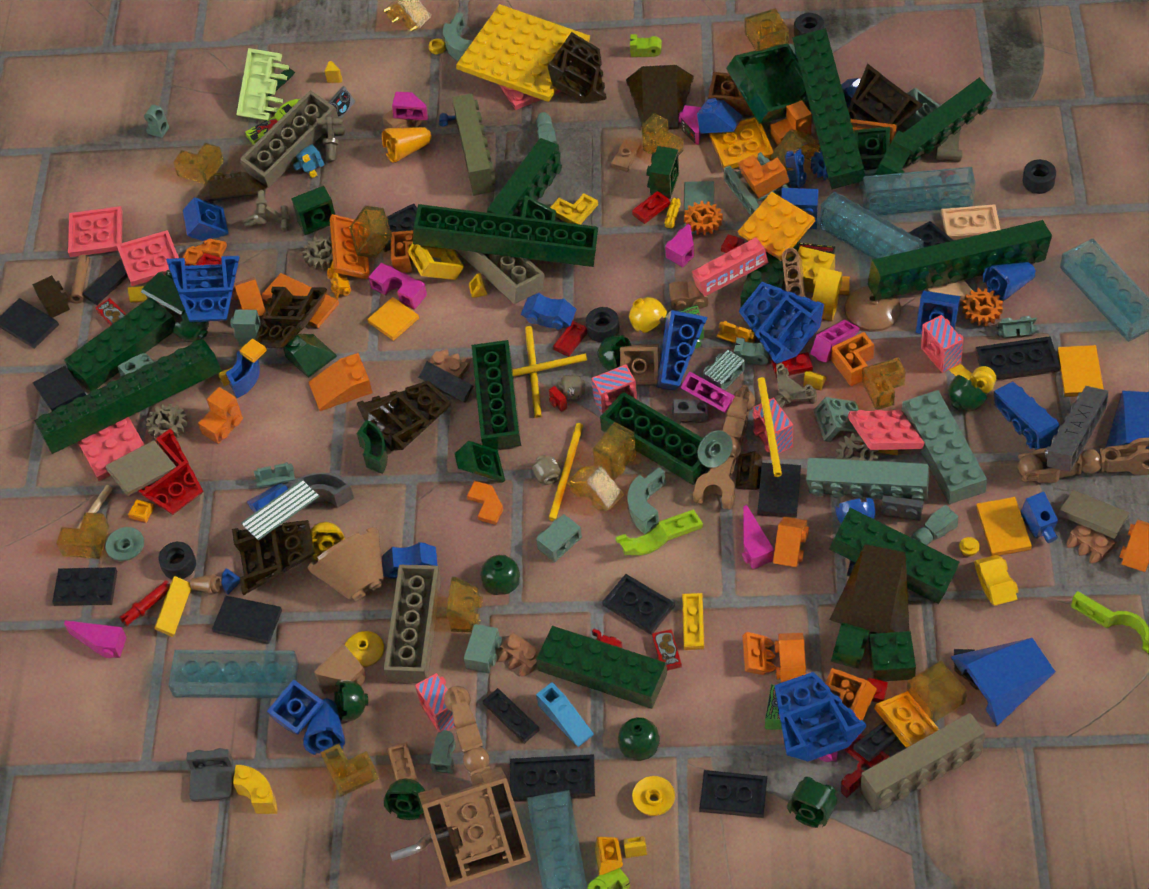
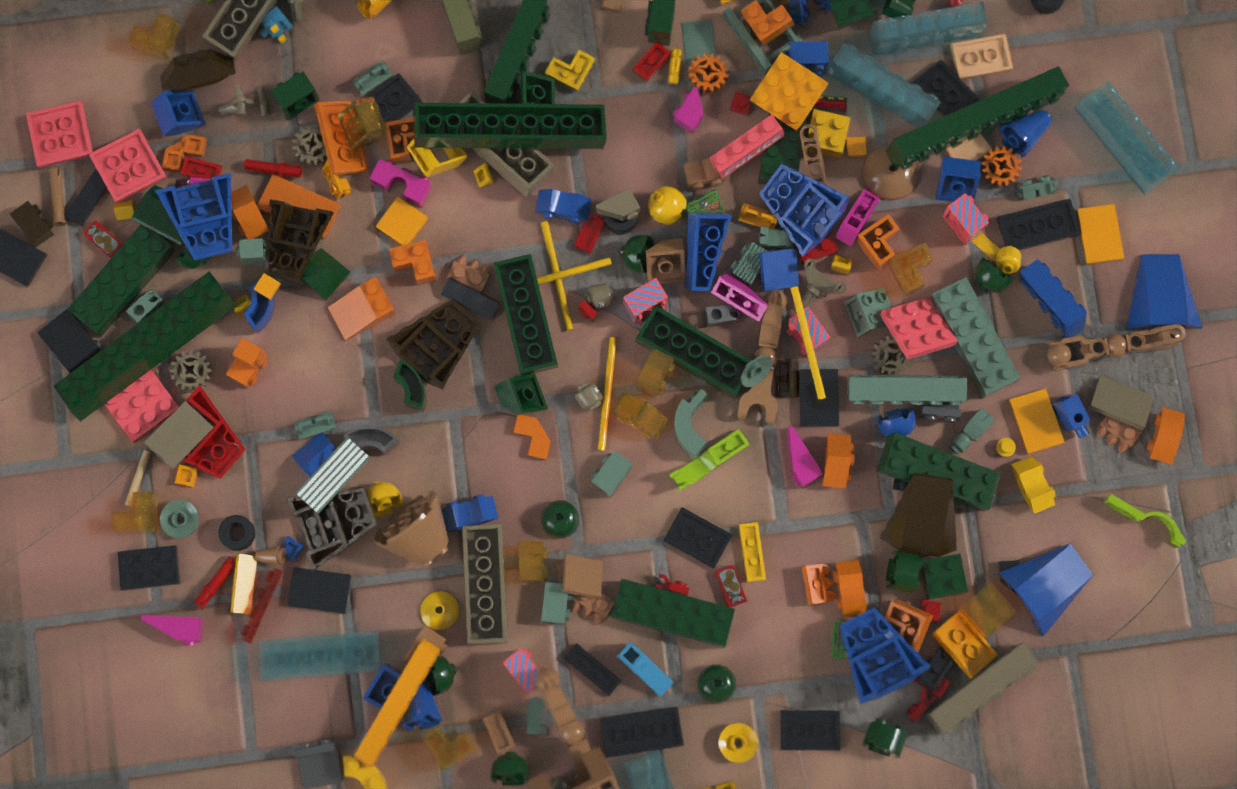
camera: 15 degrees left, 25 degrees up
yellow brick [811,267,843,322] -> none
flat silver brick [1045,386,1108,472] -> none
none -> clear red plate [240,568,283,643]
none -> red pin [244,159,302,178]
none -> sand green hinge [352,60,393,96]
none -> light orange beam [354,639,441,768]
none -> orange brick [389,240,437,285]
none -> medium nougat tile [562,554,603,599]
none -> dark tan slope [596,188,640,221]
none -> blue tile [759,248,799,291]

